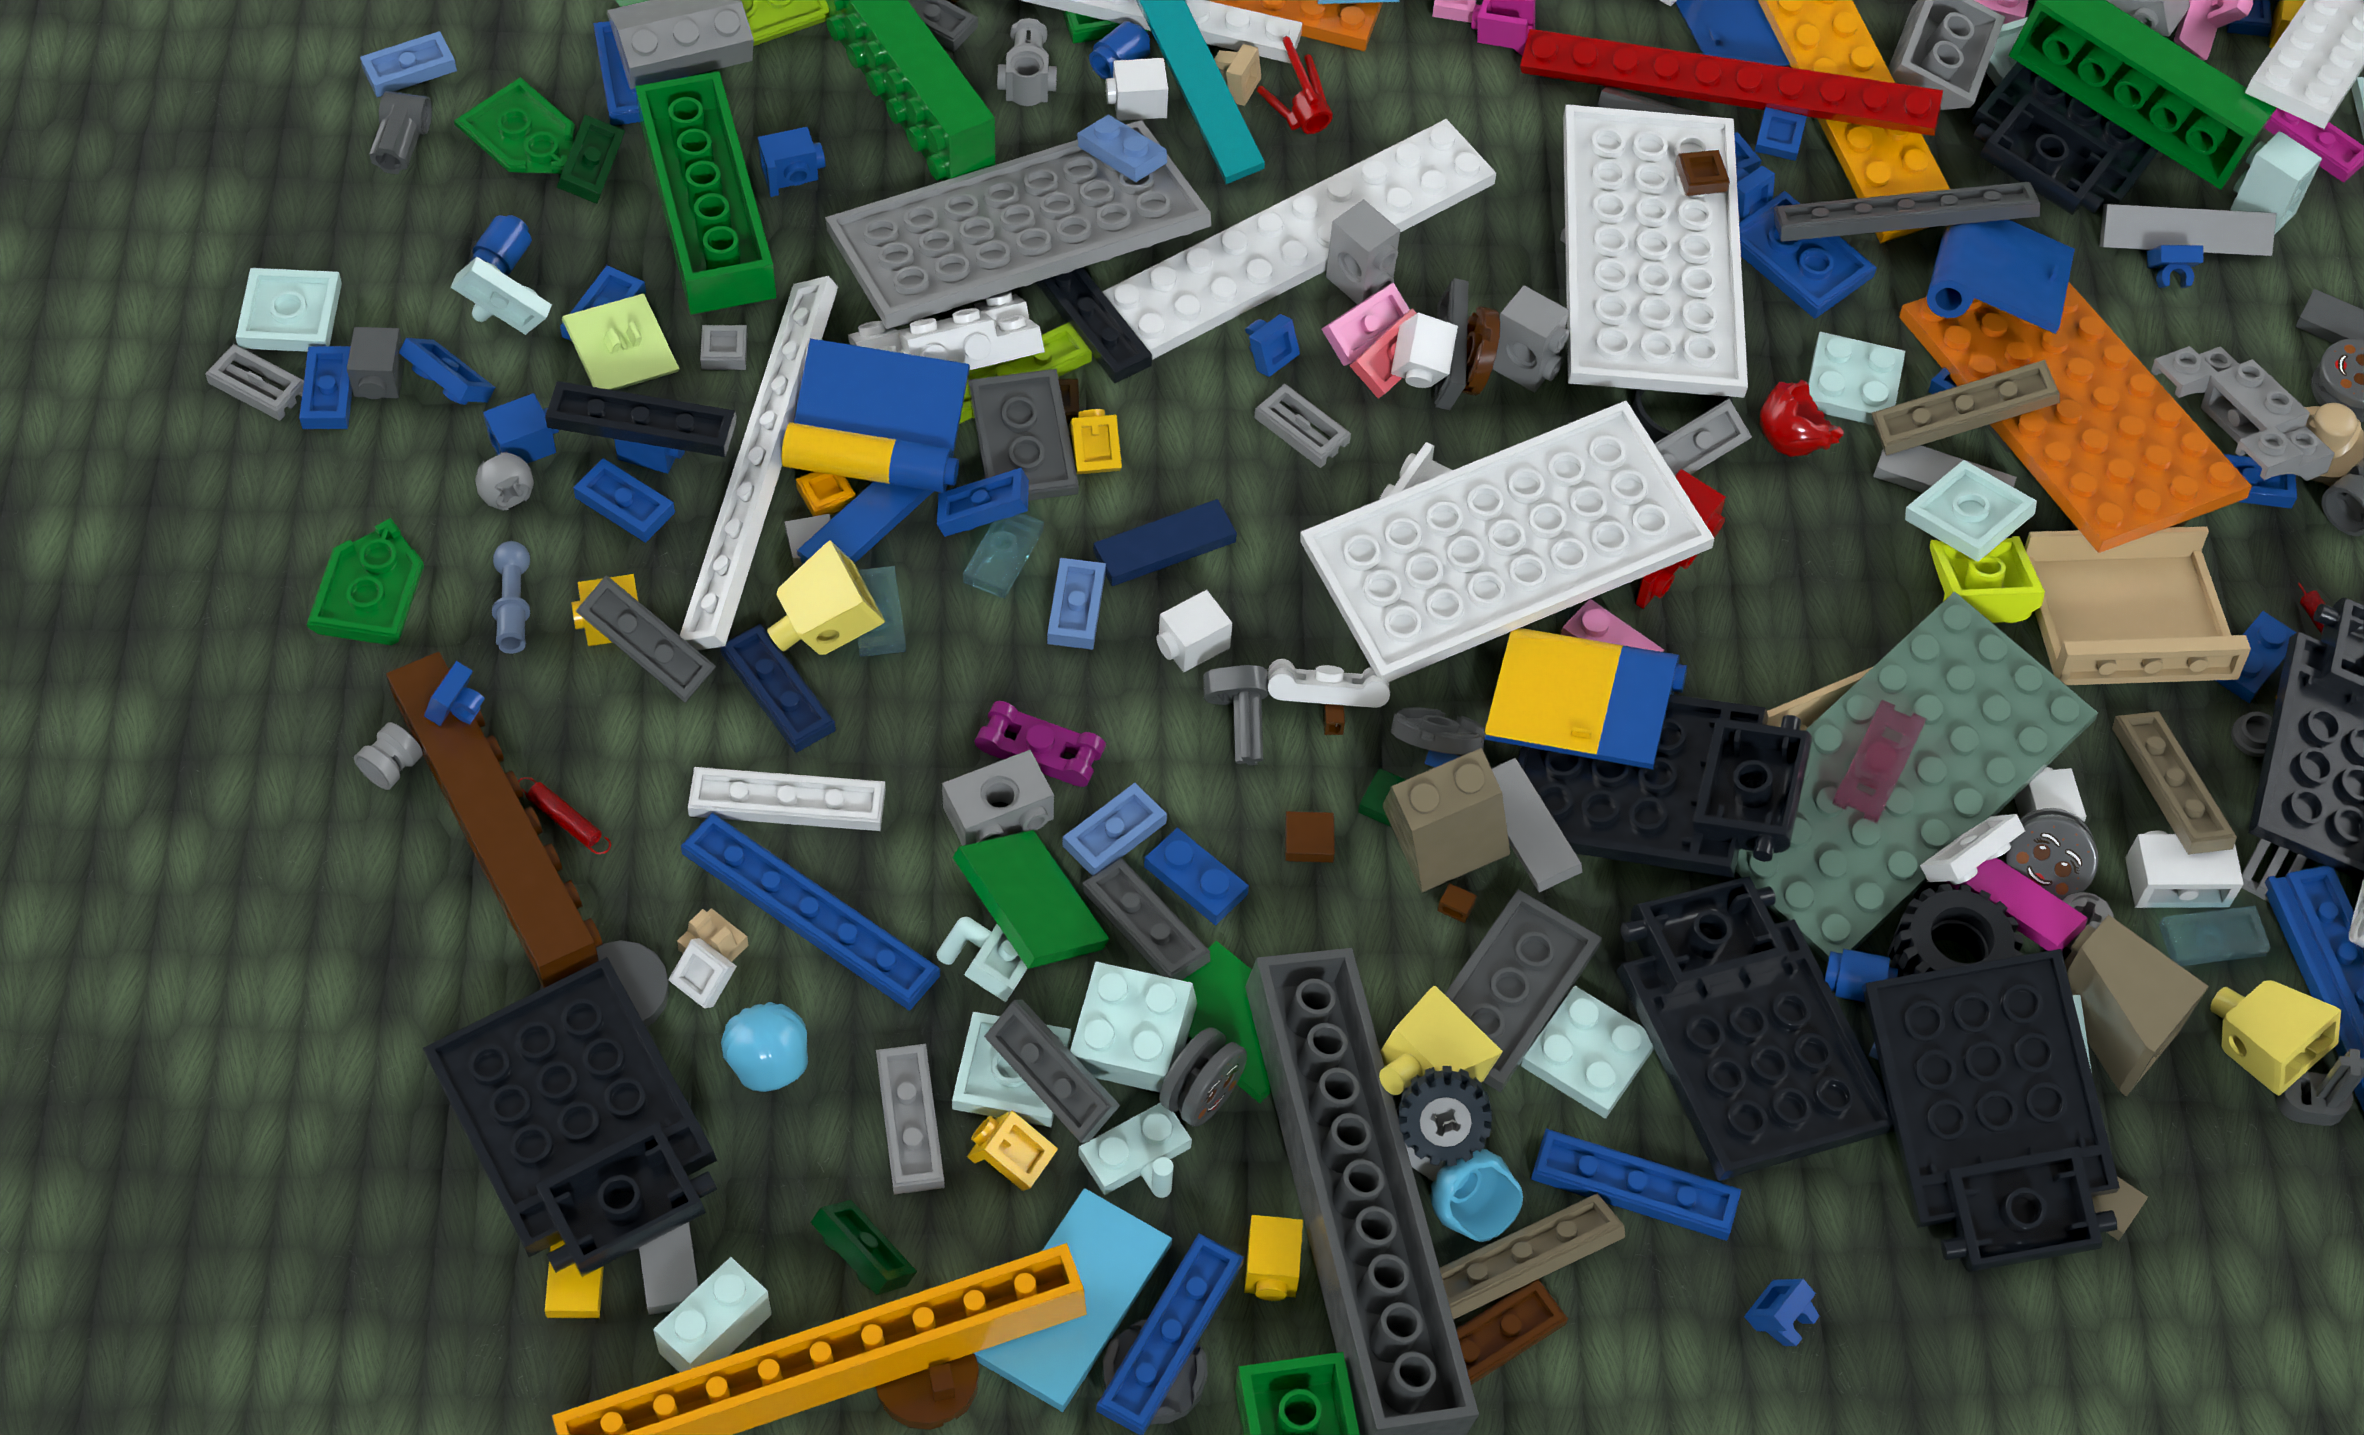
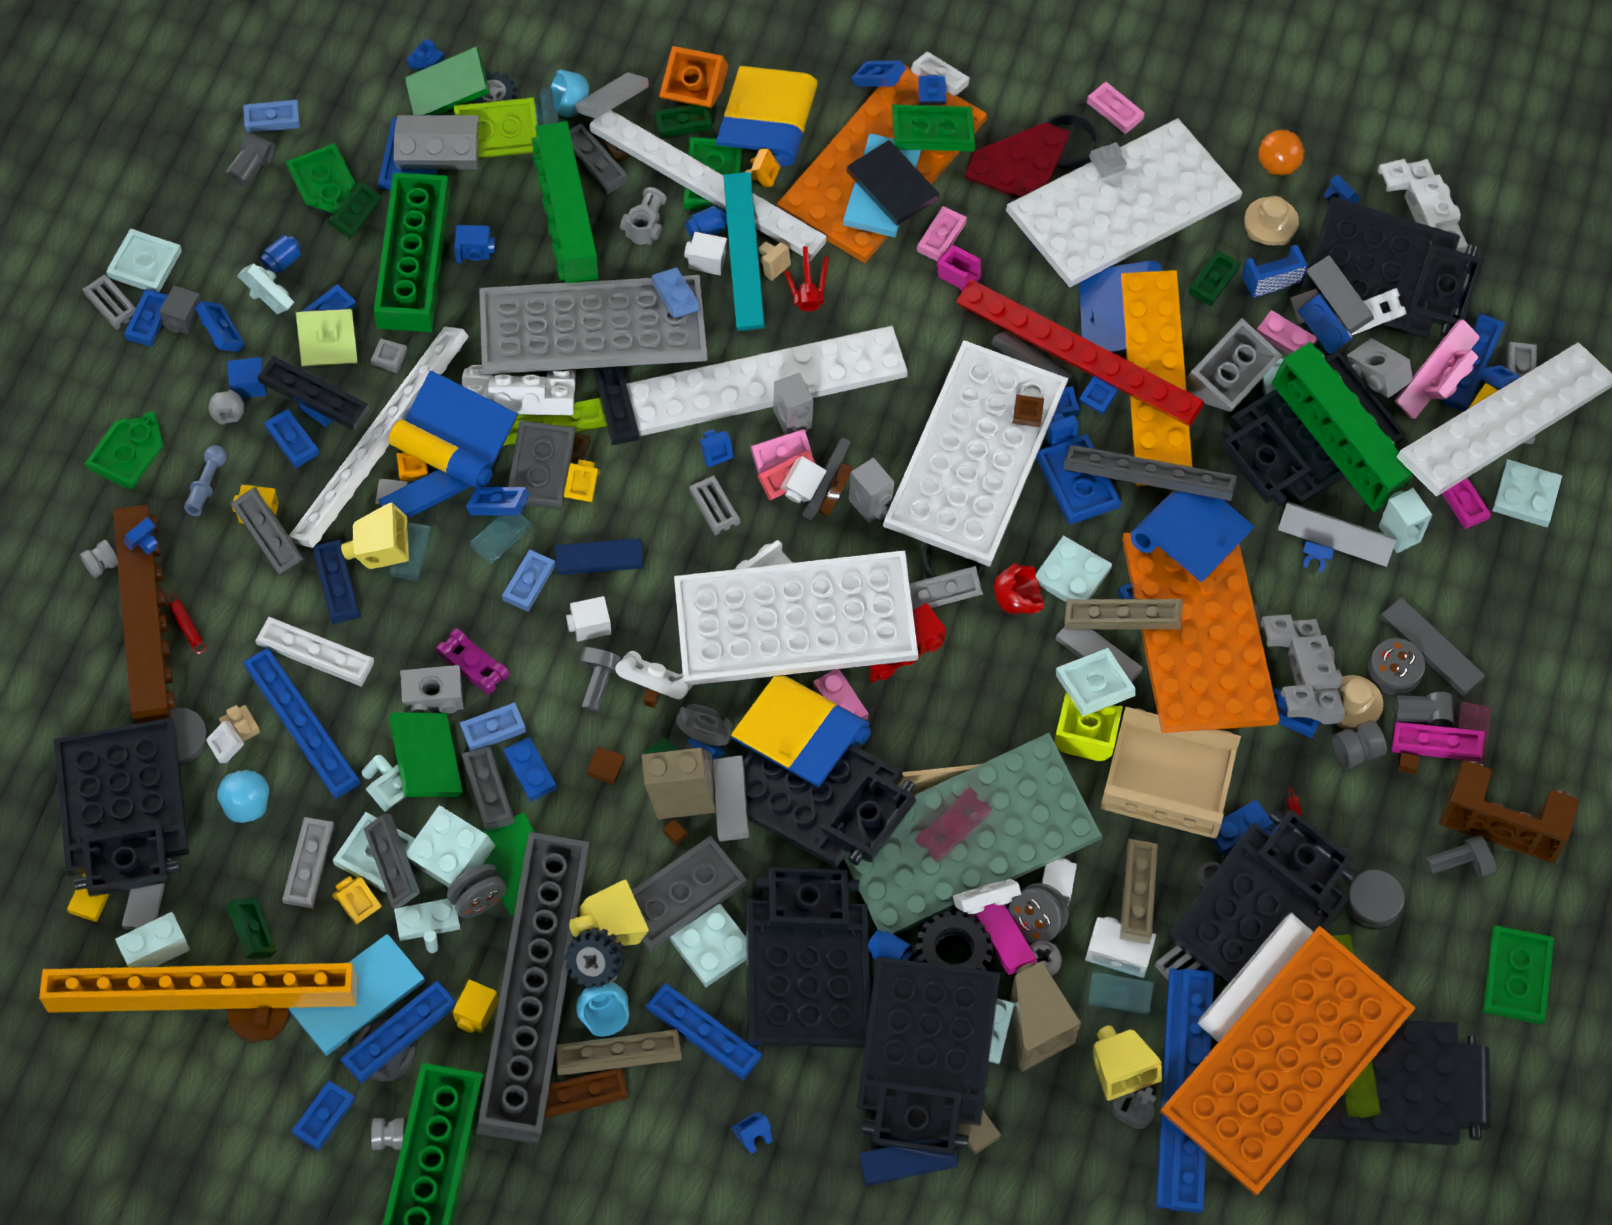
camera: 20 degrees right, 5 degrees up
none -> dark blue tile [859,1137,958,1186]

